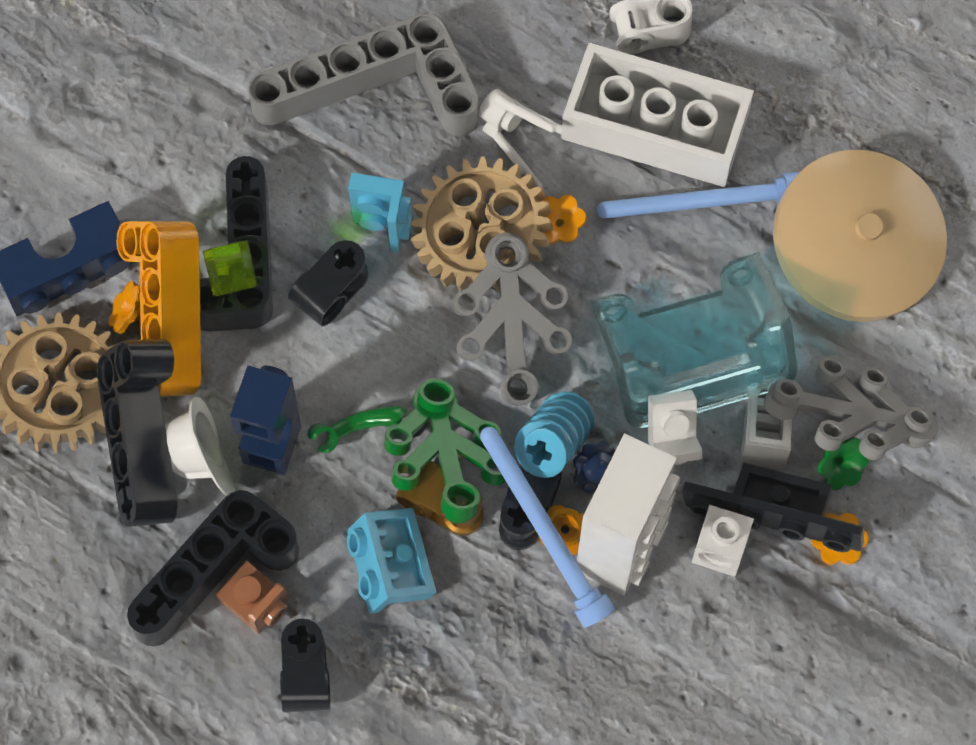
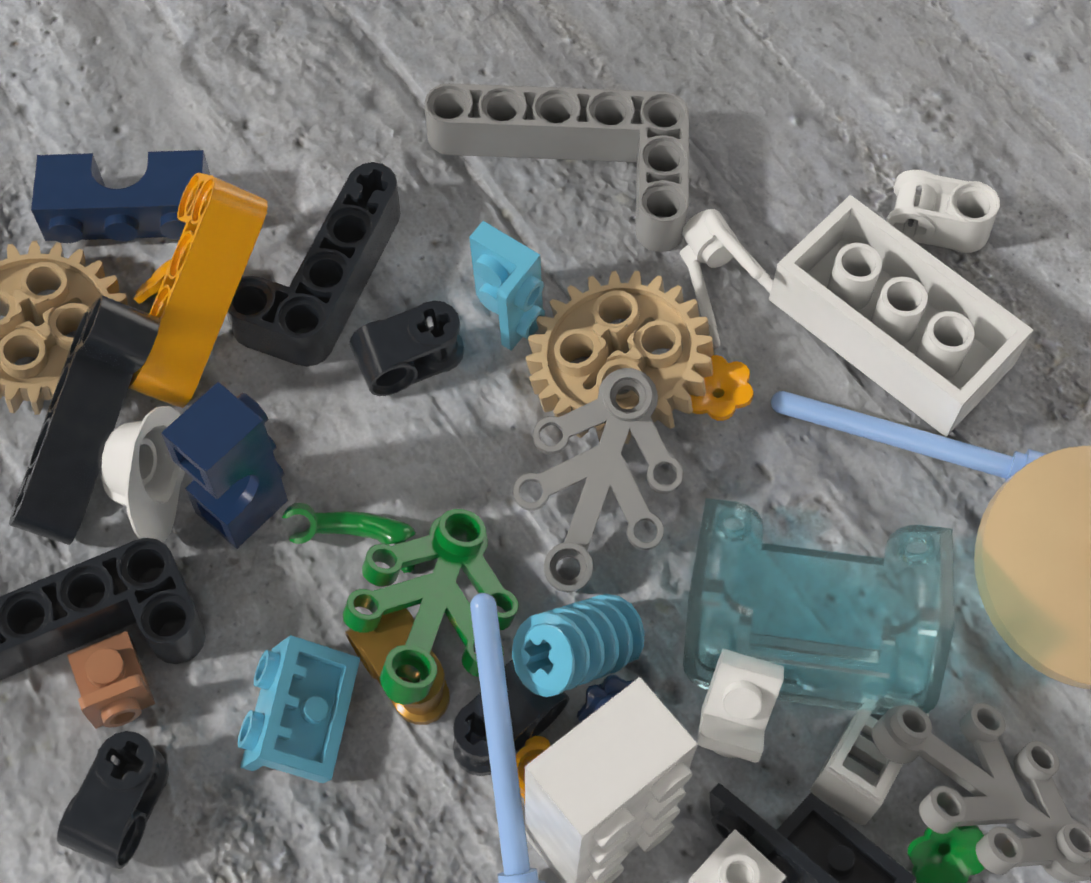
camera: 25 degrees right, 5 degrees down
clear neon green slope [202,241,257,296] -> none

